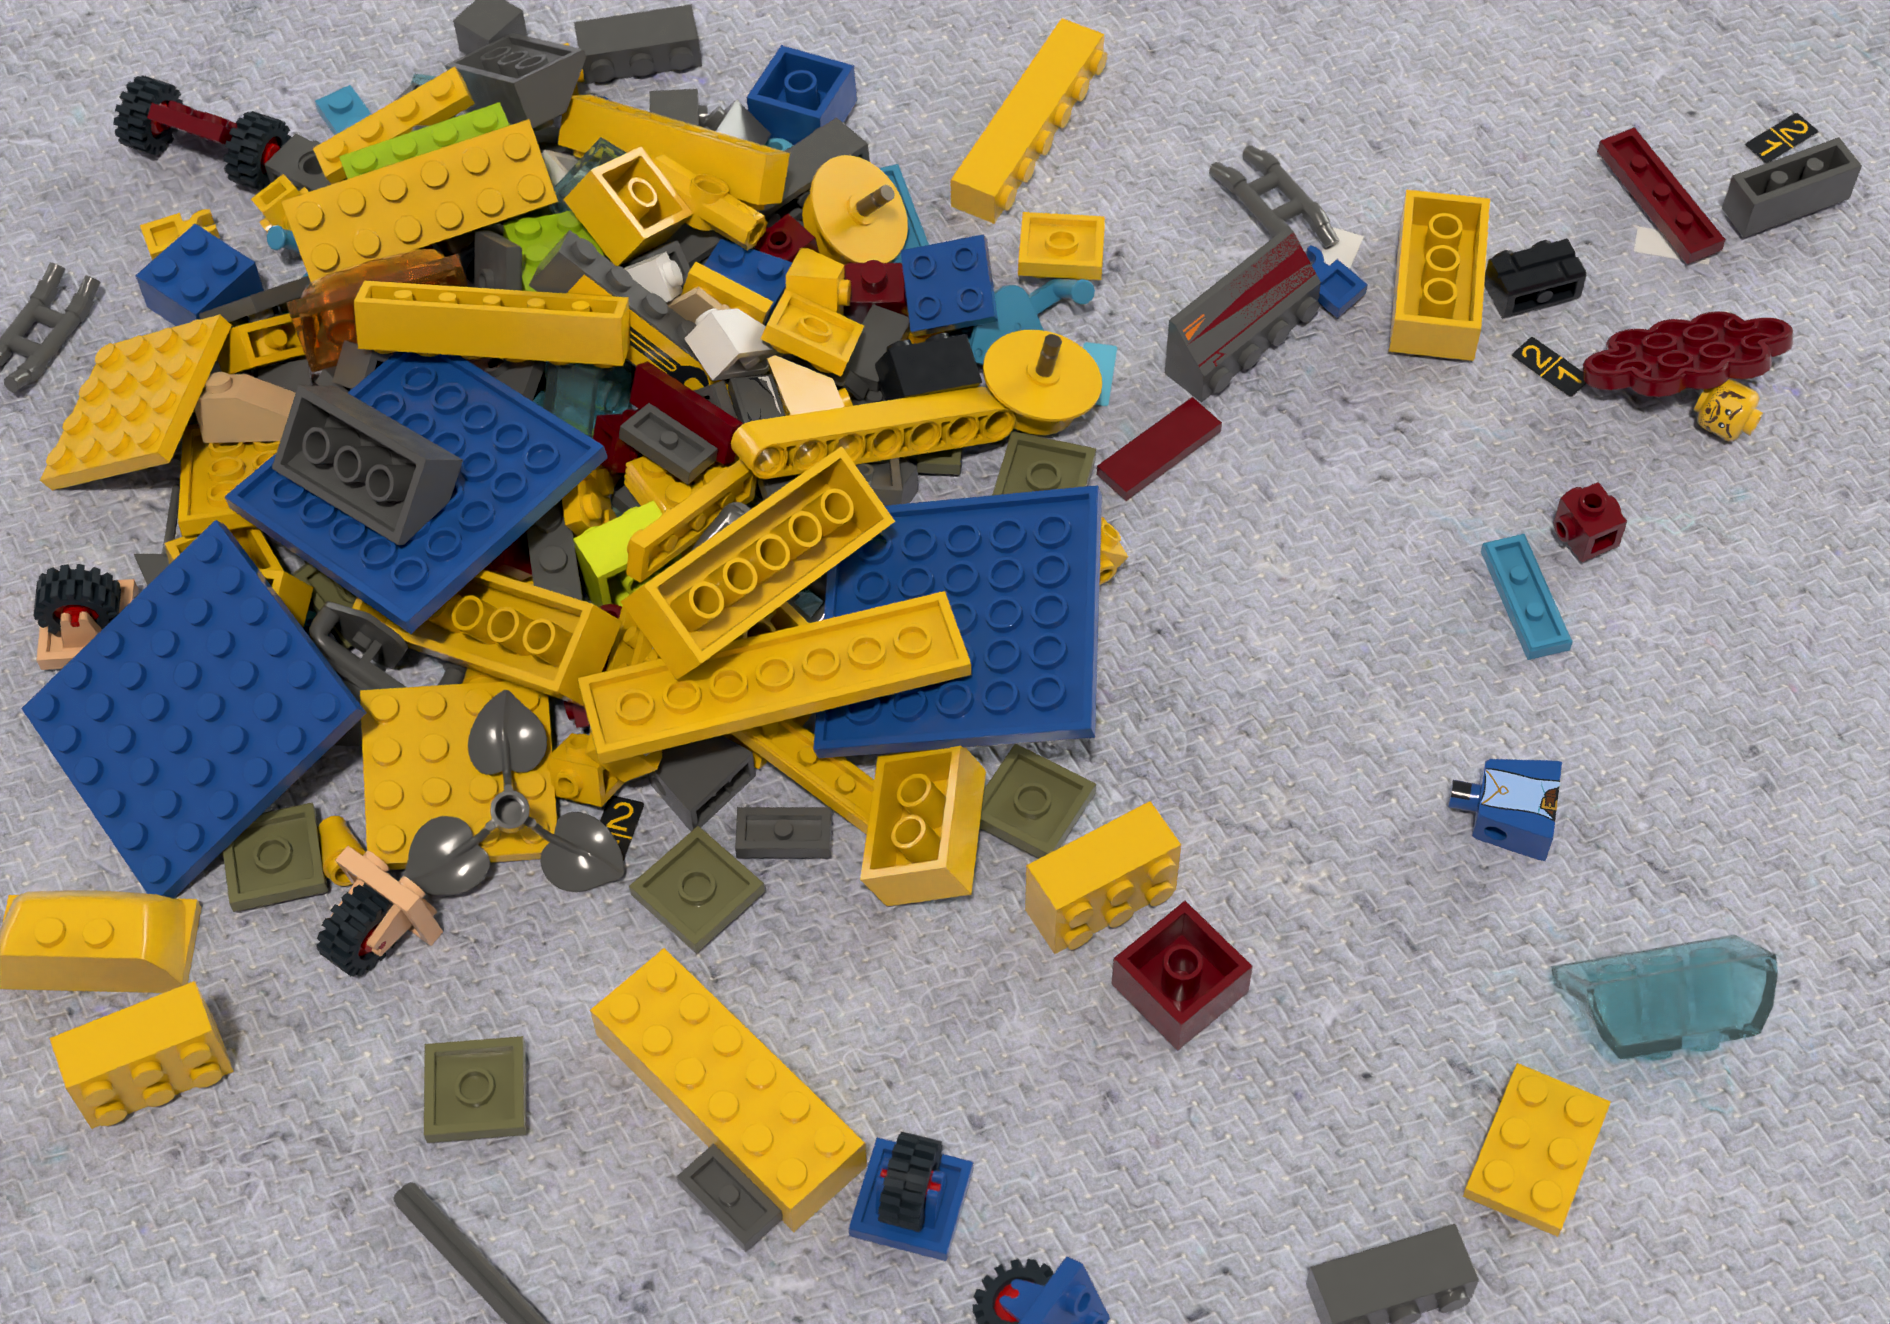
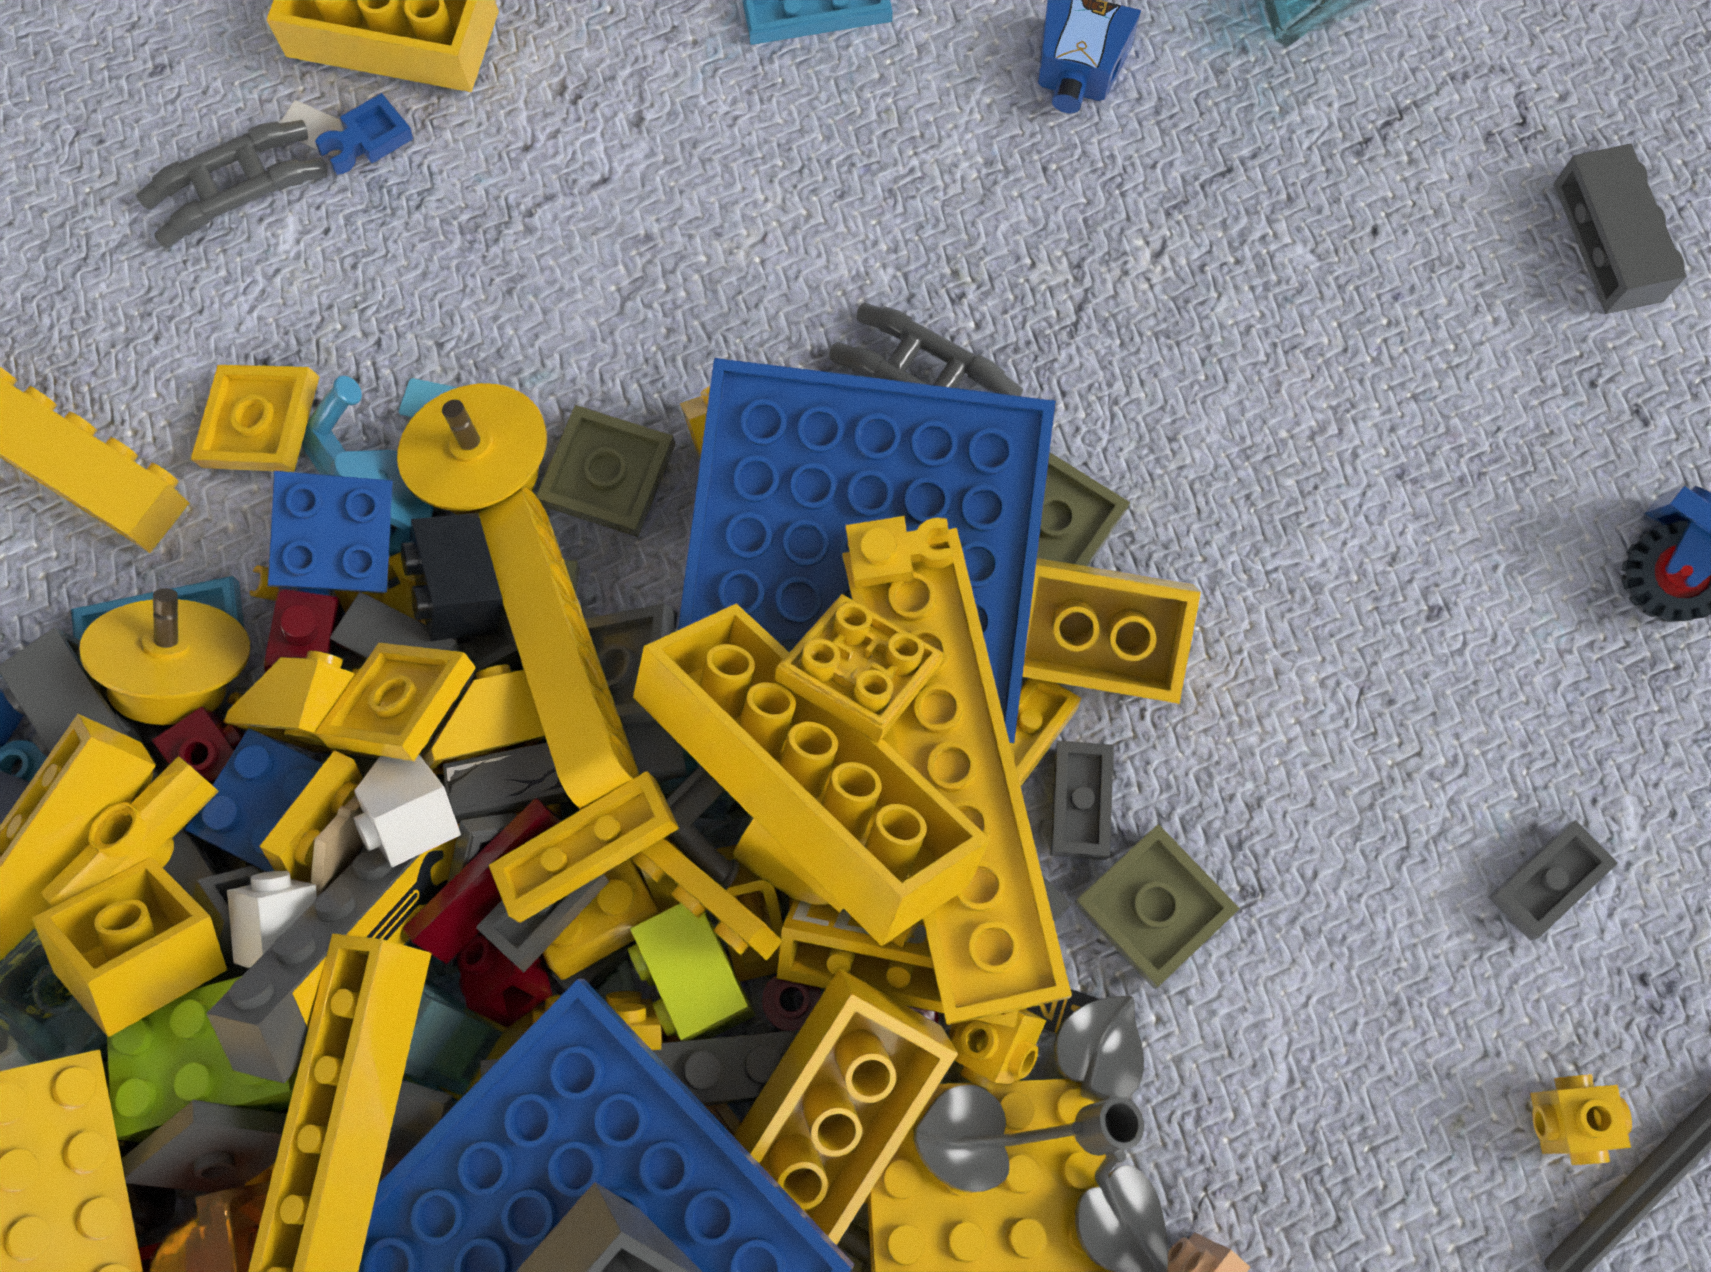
camera: 85 degrees left, 15 degrees up
olive plate [424,1036,527,1143] -> none
yellow brick [590,948,867,1232] -> none
blue plate [848,1131,974,1262] -> none
yellow brick [1025,801,1181,954] -> none
dark red tile [1096,397,1222,501] -> none
dark red brick [1111,901,1253,1050] -> none
dark grey slope [1164,227,1321,403] -> none
yellow plate [1463,1063,1611,1237] -> none
none -> yellow plate [489,771,679,923]
none -> yellow tile [774,594,944,743]
none -> dark grey piece [829,302,1023,396]
none -> yellow plate [846,516,953,588]
none -> yellow brick [1530,1074,1632,1165]

